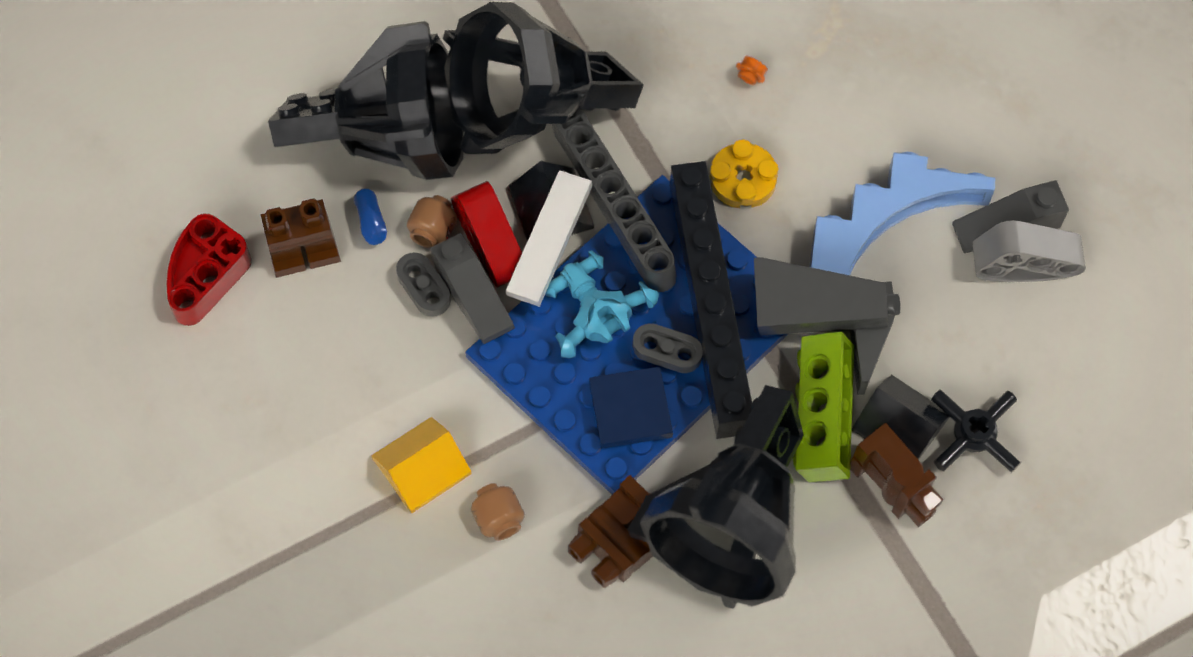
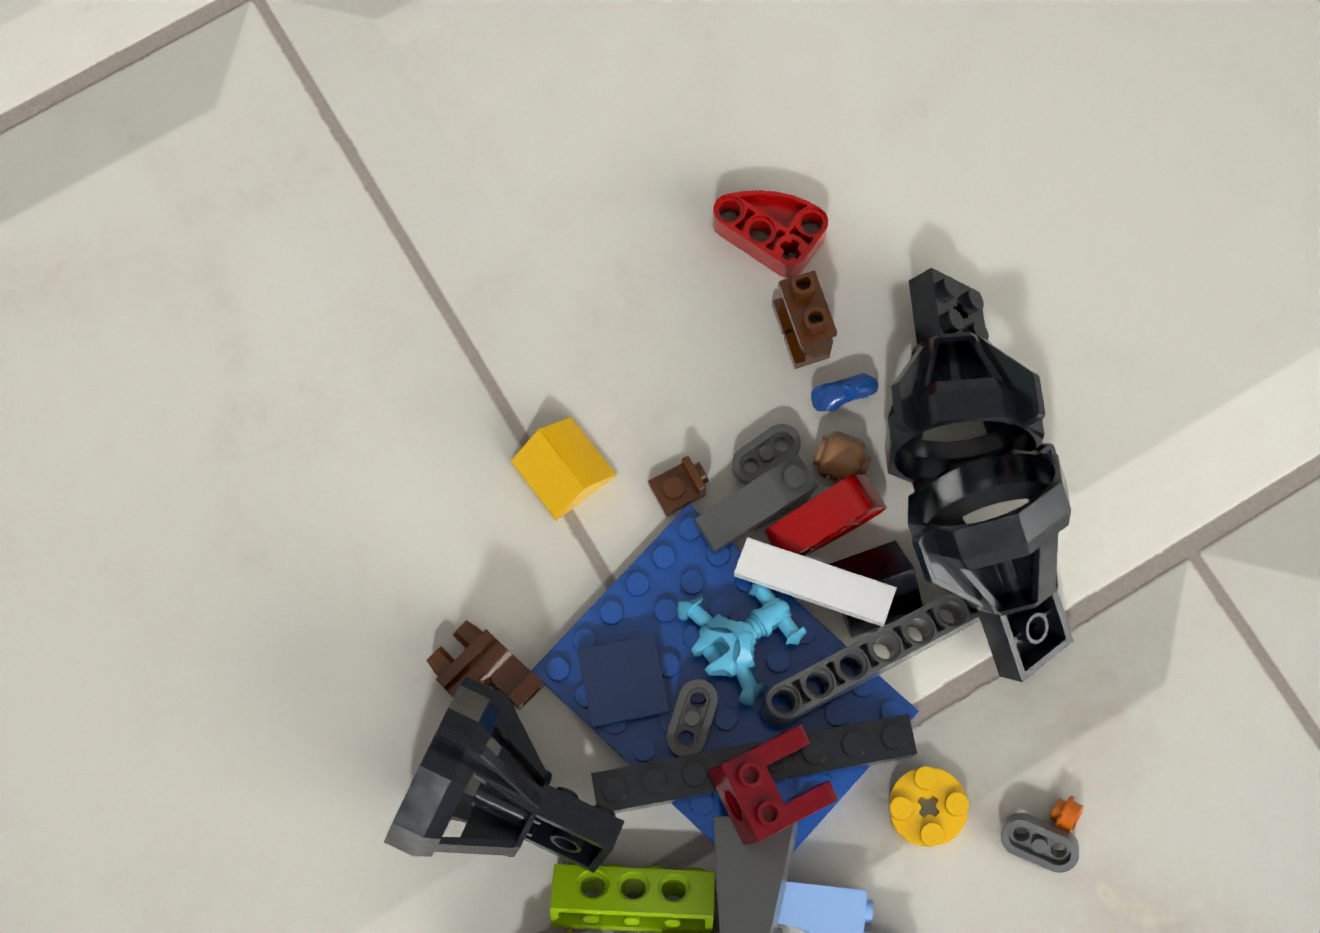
camera: 90 degrees right, 10 degrees up
medium nougat head [471,483,525,541] -> none
none -> reddish brown bracket [648,456,709,517]
none -> dark red brick [707,724,839,845]
none -> dark grey plate [1001,813,1079,873]

